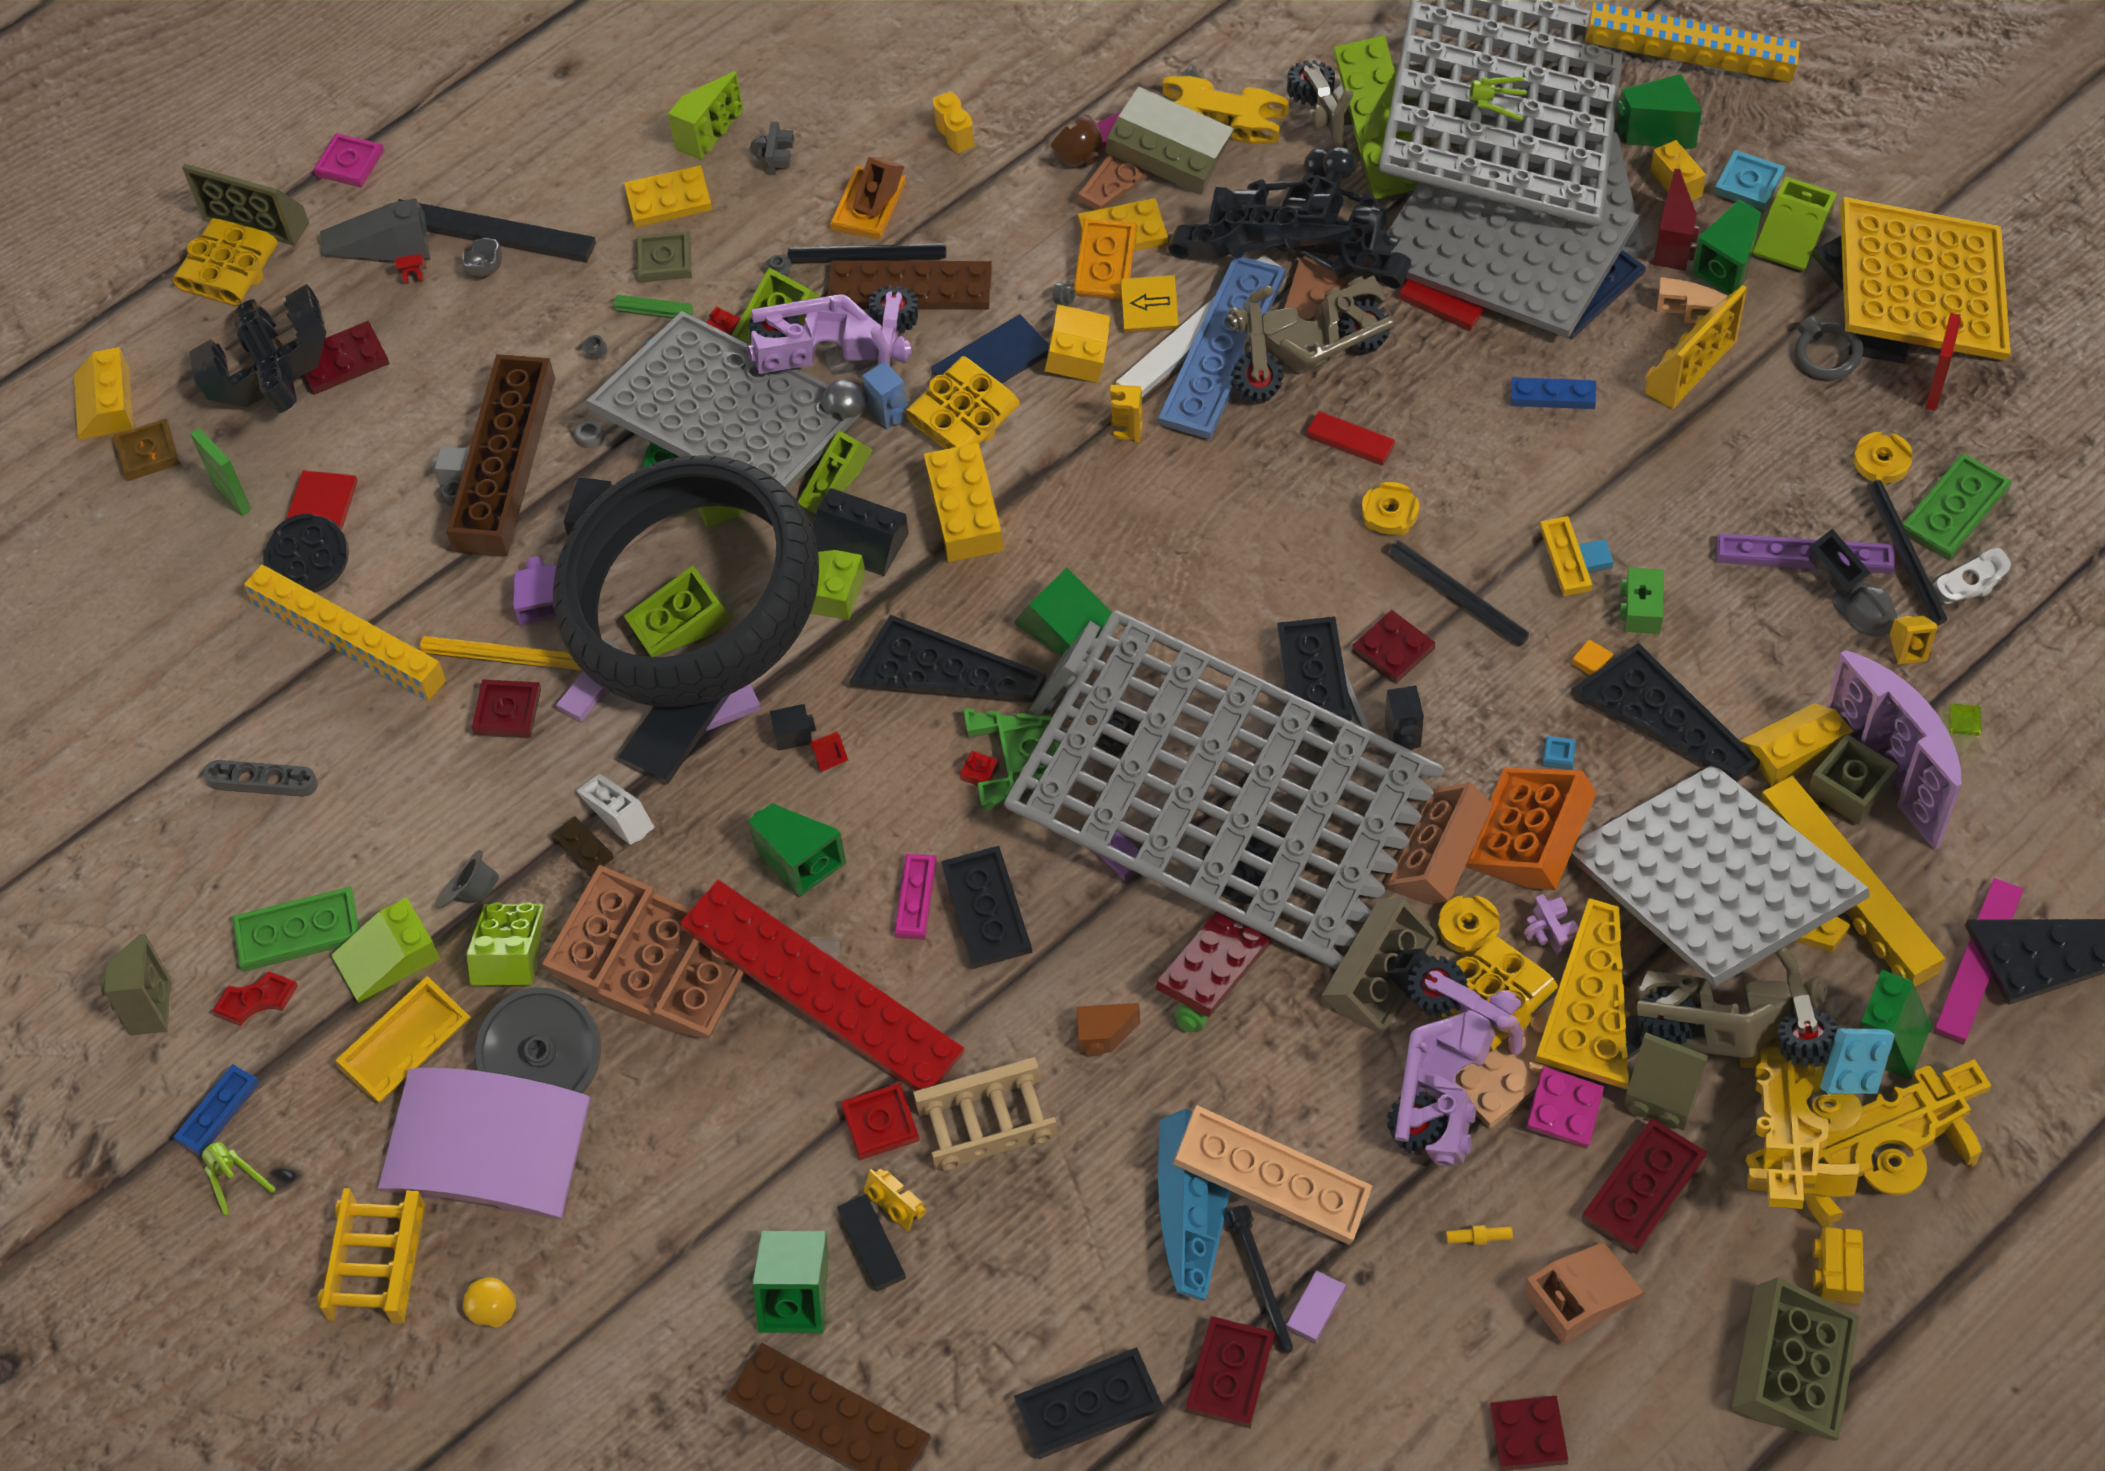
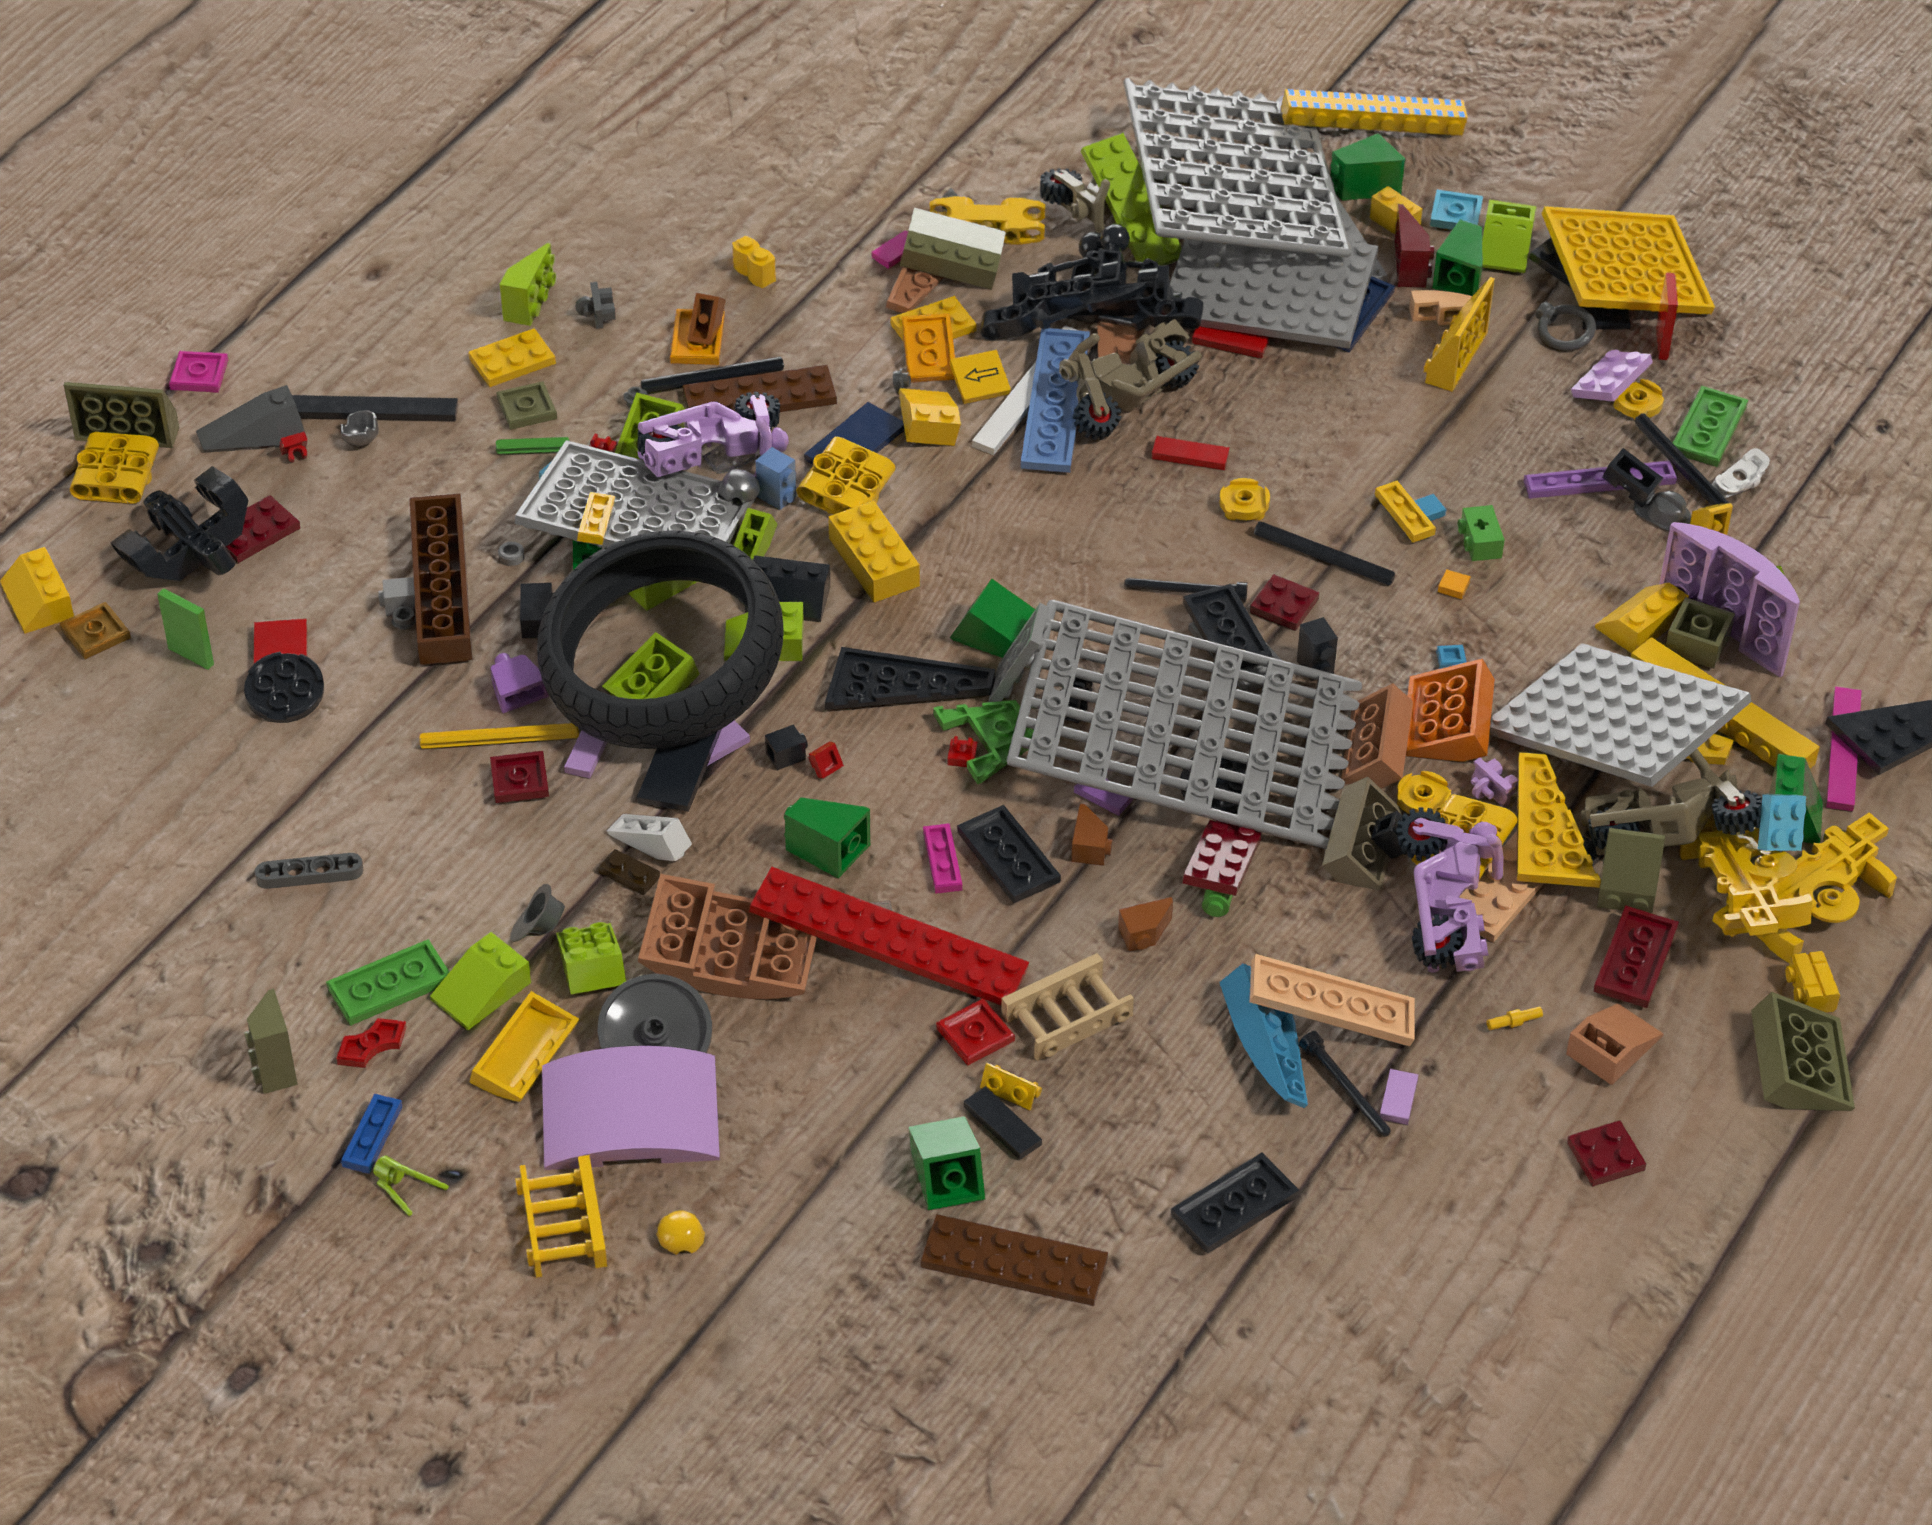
camera: 20 degrees left, 10 degrees down
yellow brick [244,565,447,701] -> none
dark grey hinge [583,335,607,359] -> none
reddish brown cylinder [1050,115,1103,167] -> none
yellow hinge [1110,385,1143,443] -> none
dark red plate [1186,1316,1275,1428] -> none
lime plant [1469,76,1527,121] -> none
blue plate [1511,377,1596,409] -> none
dark pink plate [1525,1067,1604,1148] -> none
black wing [1571,643,1760,782] -> none
none -> yellow tile [577,492,615,545]
none -> dark orange slope [1071,804,1113,866]
none -> black piece [1124,578,1248,603]
none -> lavender plate [1571,350,1653,401]

